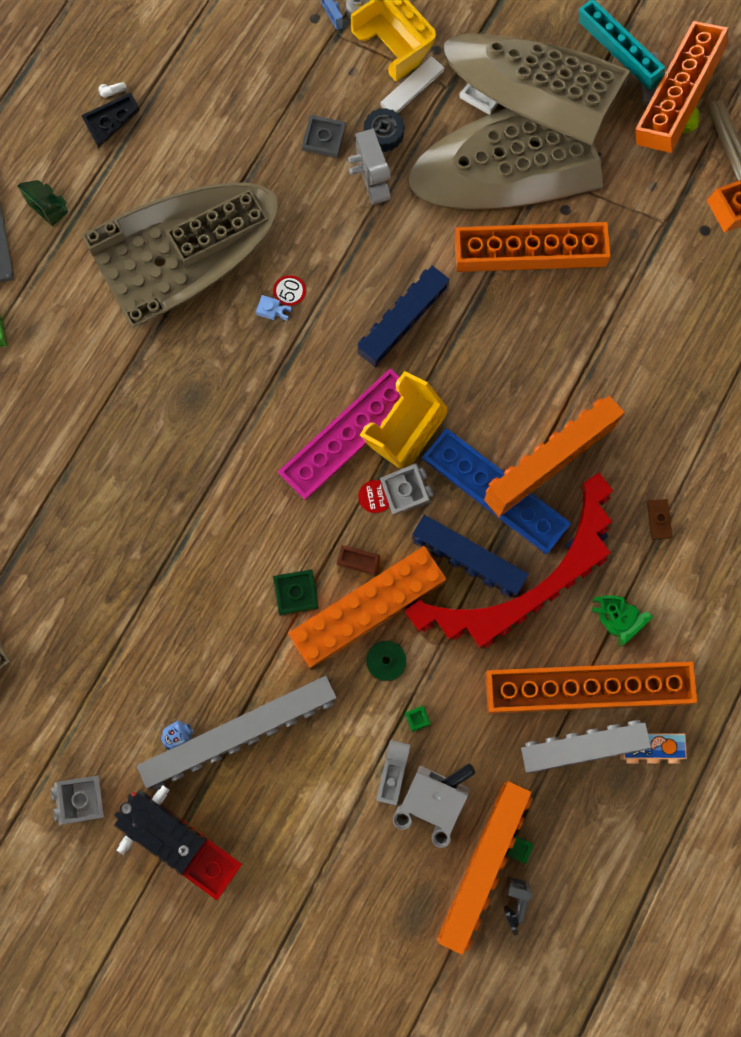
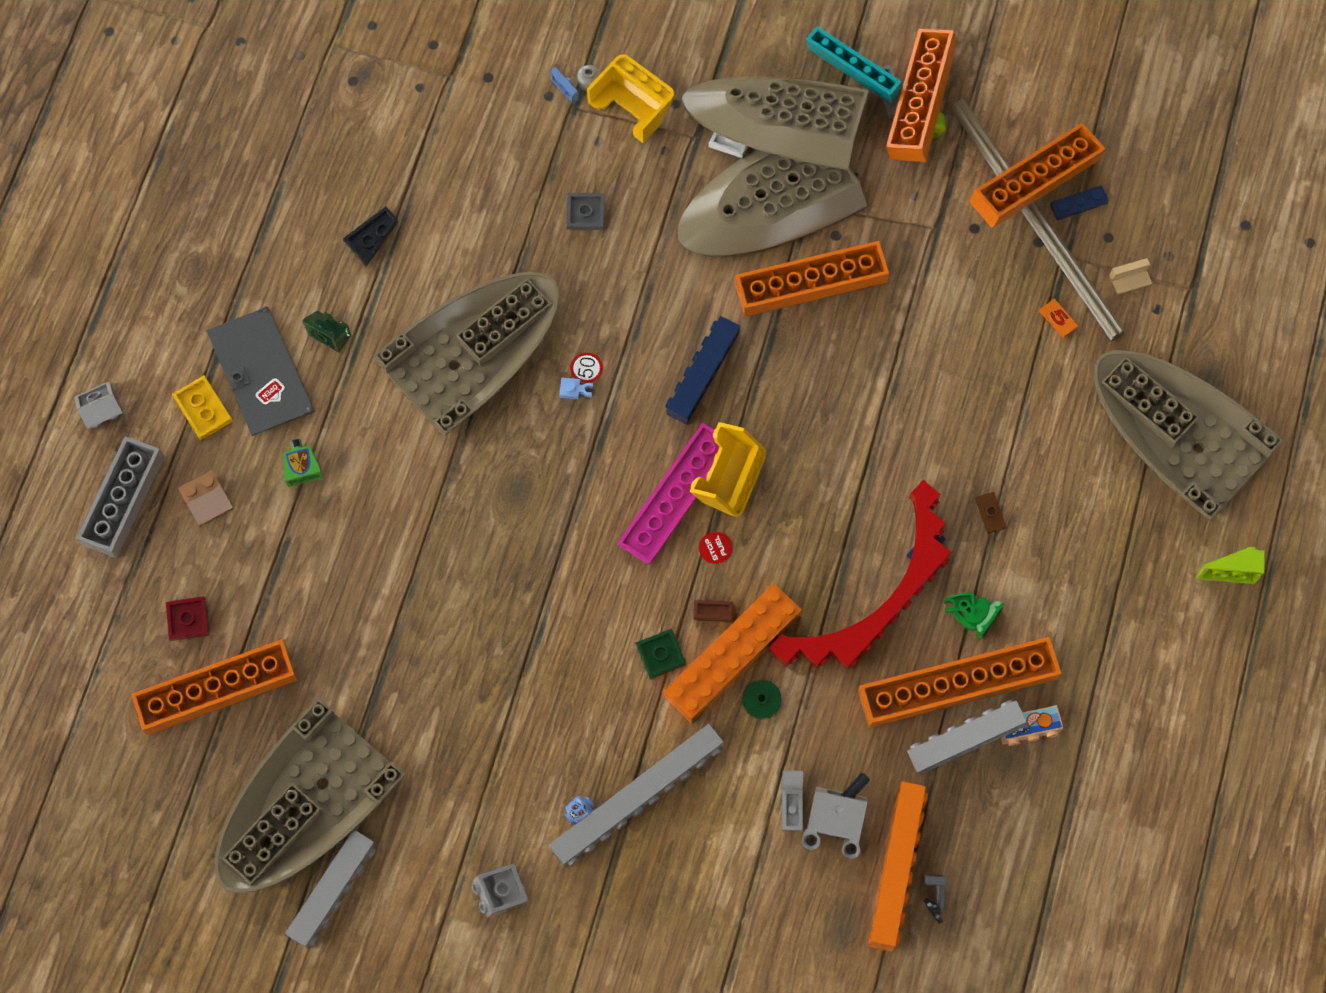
camera: 10 degrees left, 5 degrees down
white arm [98,82,127,98] -> none
piece [113,785,243,901] -> none
light grey piece [348,128,391,205] -> none
black wheel [364,108,404,152] -> none
light grey plate [380,463,434,515] -> none
white tile [381,56,444,113] -> none
green tile [404,705,431,732] -> none
dark blue brick [411,515,529,598] -> none
blue plate [422,428,571,555] -> none
orange brick [484,396,625,517] -> none
green tile [506,835,534,864] -> none

